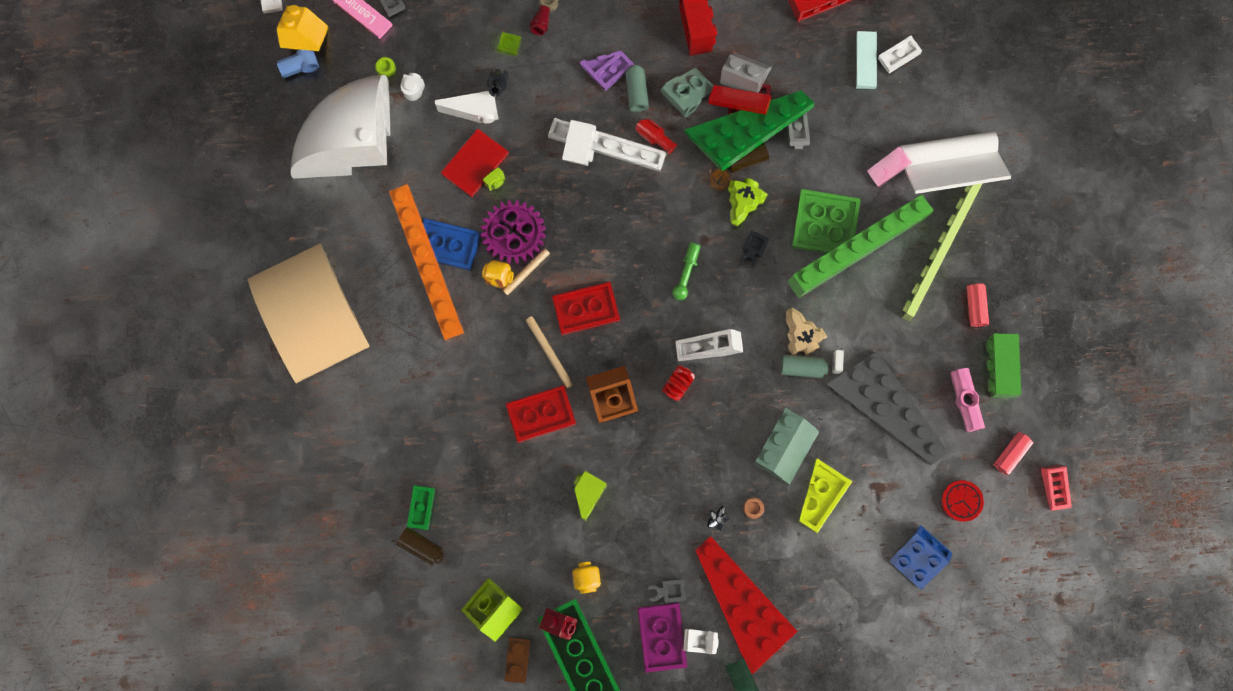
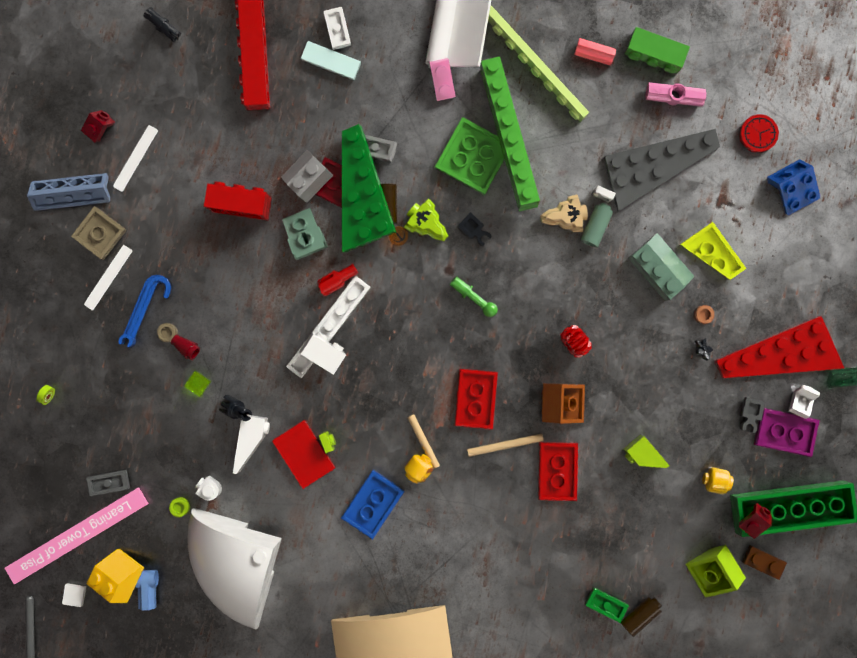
camera: 75 degrees left, 10 degrees up
orange plate [389,184,464,340] -> none
magenta gear [481,200,546,264] -> none
medium lavender wing [580,51,634,91] -> none
sand green brick [625,65,649,112] -> none
white slope [676,329,743,361] -> none
red tile [708,85,771,115] -> none
coral axle [993,432,1033,476] -> none
coral slope [1041,465,1072,511] -> none

